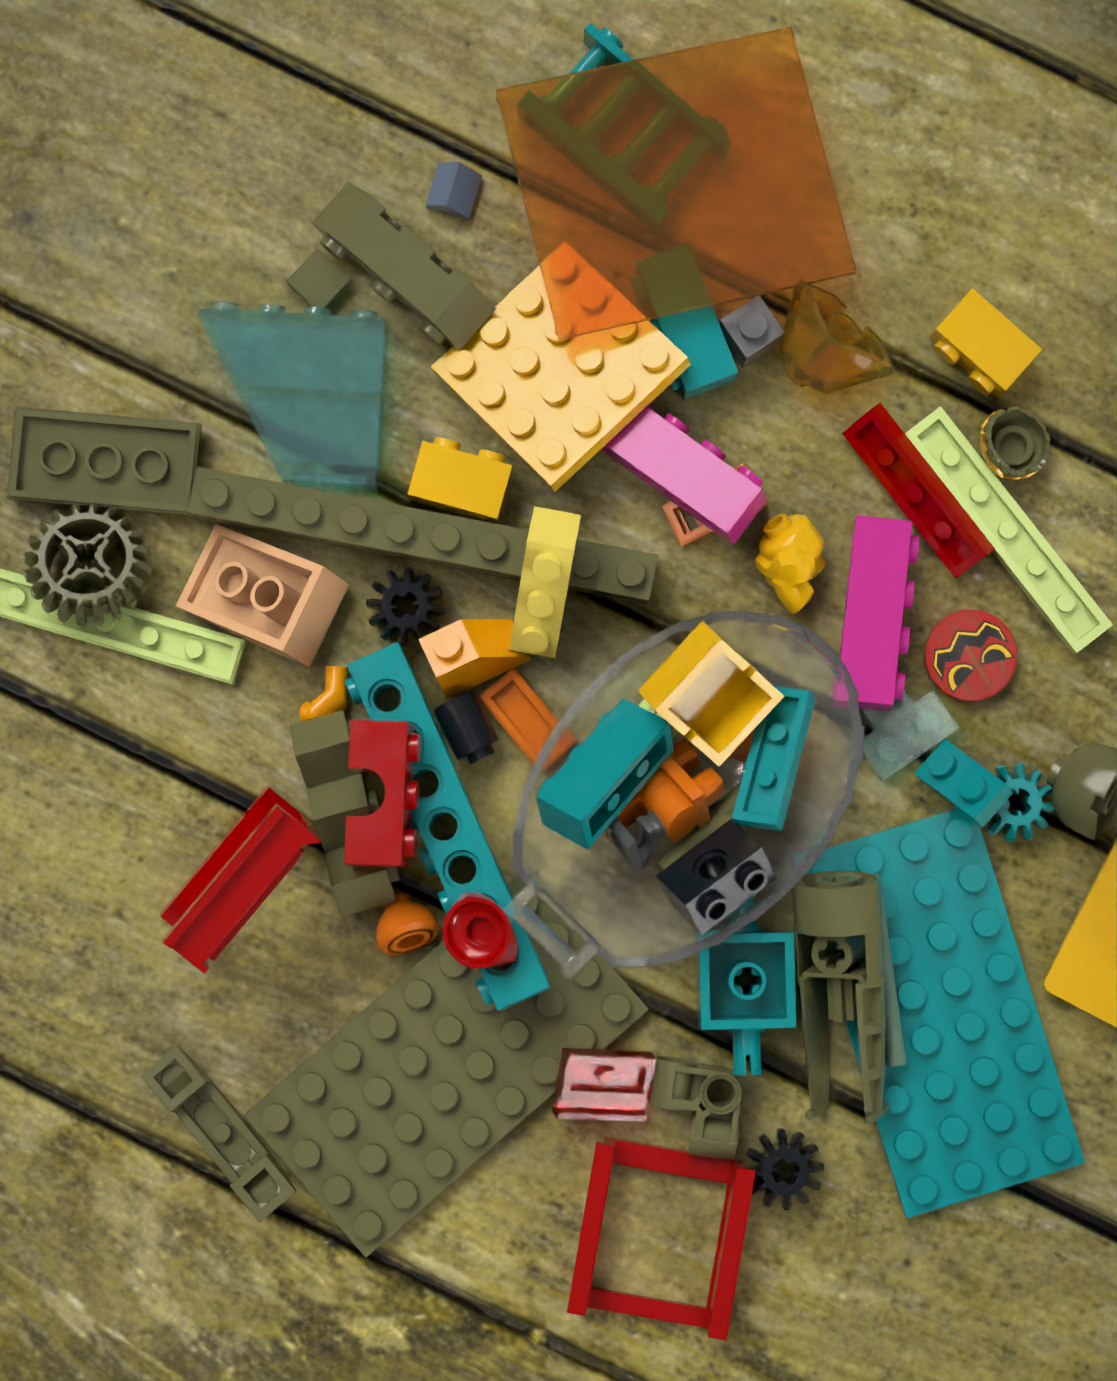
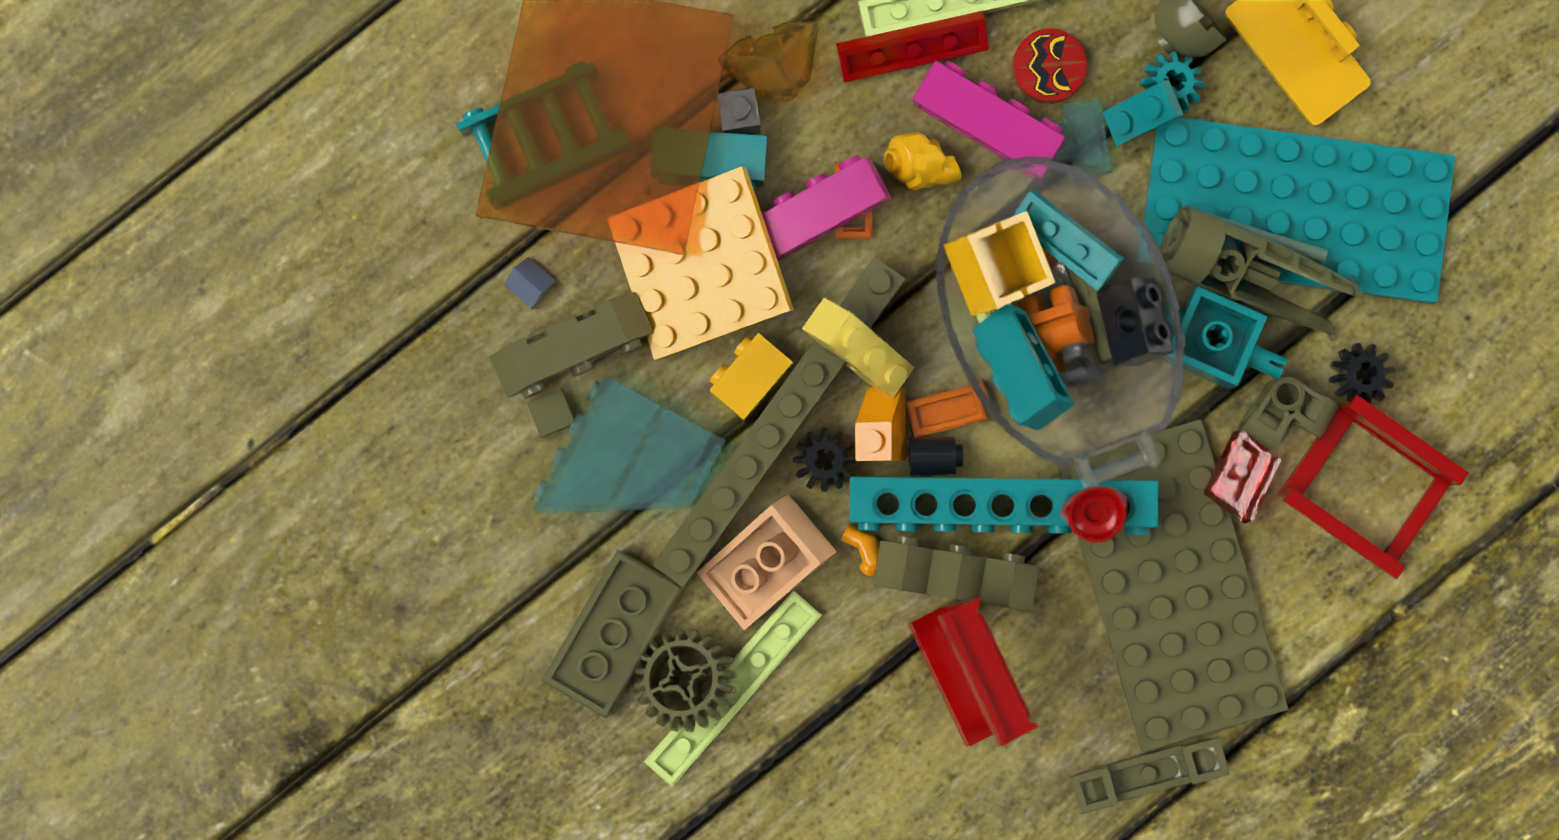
camera: 60 degrees left, 0 degrees up
red arch [344,720,421,868] -> none
orange brick [376,894,440,955] -> none

